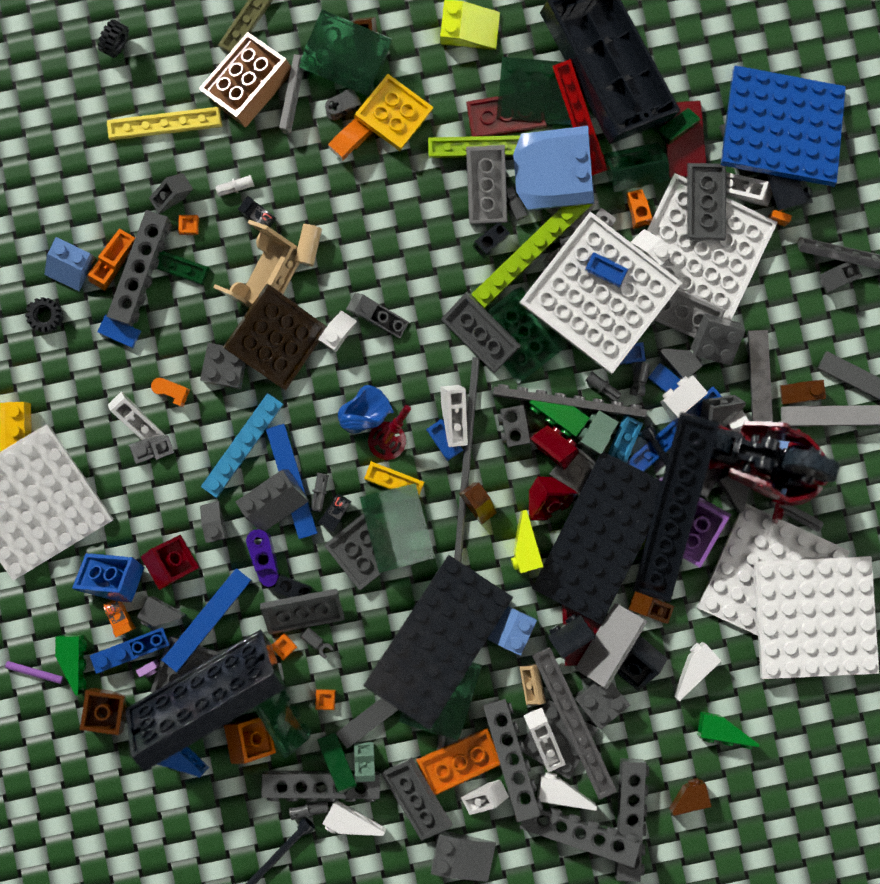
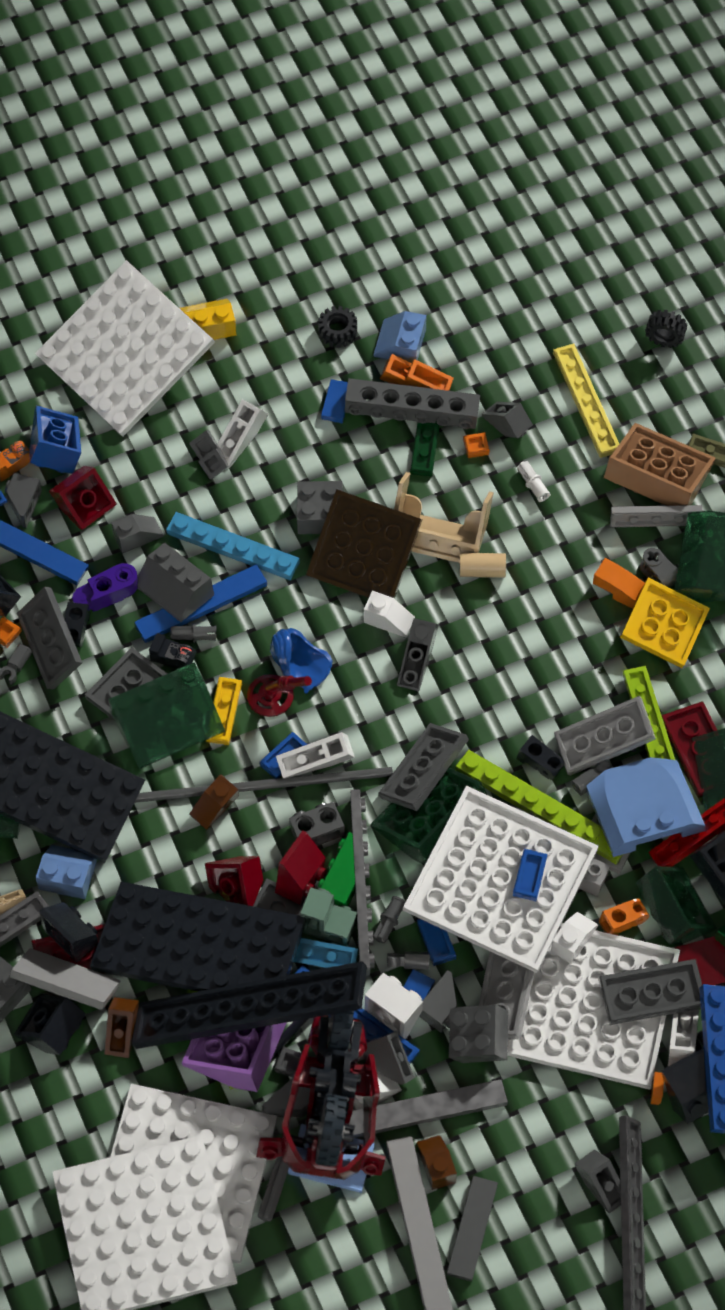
camera: 80 degrees right, 25 degrees down
orange leg [151,378,190,407] -> none
black leg [238,196,276,227] -> none
neon yellow slope [511,510,543,573] -> none
white slope [674,642,721,701] -> none

